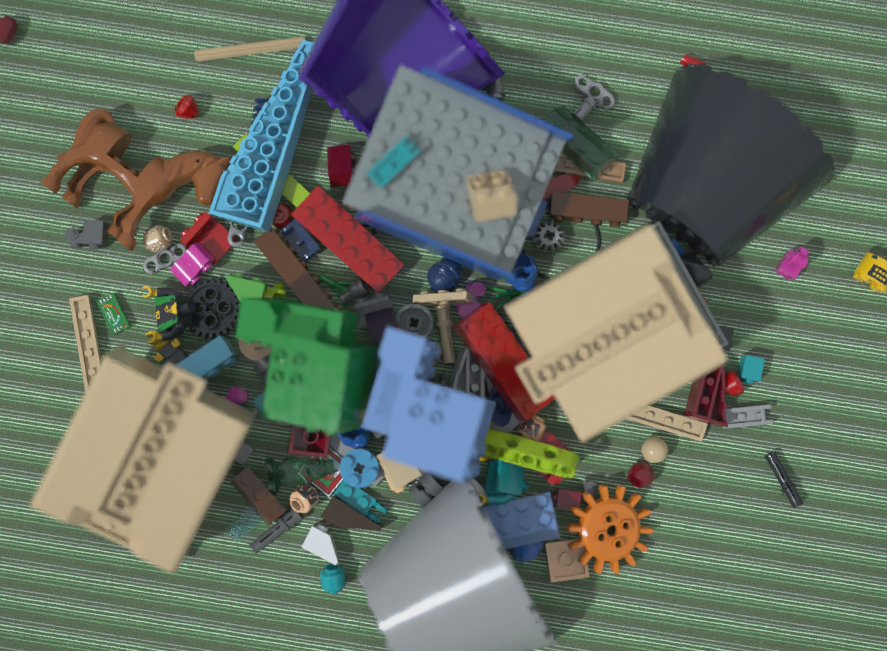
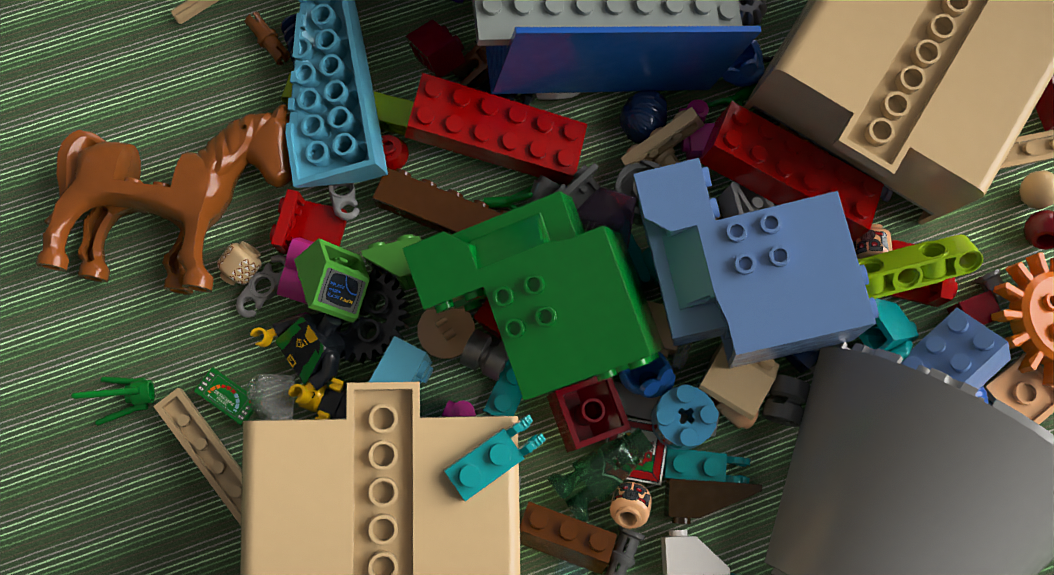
camera: 30 degrees left, 10 degrees down
dark grey brick [65,220,109,249] -> none
red cone [174,95,199,120] -> none
dark blue hinge [282,219,322,263] -> none
none -> green plant [71,377,155,426]
none -> dark orange pin [244,12,290,65]
none -> clear slope [247,374,295,420]
none -> bright green slope [294,238,370,323]
none -> teal hinge [444,414,546,501]

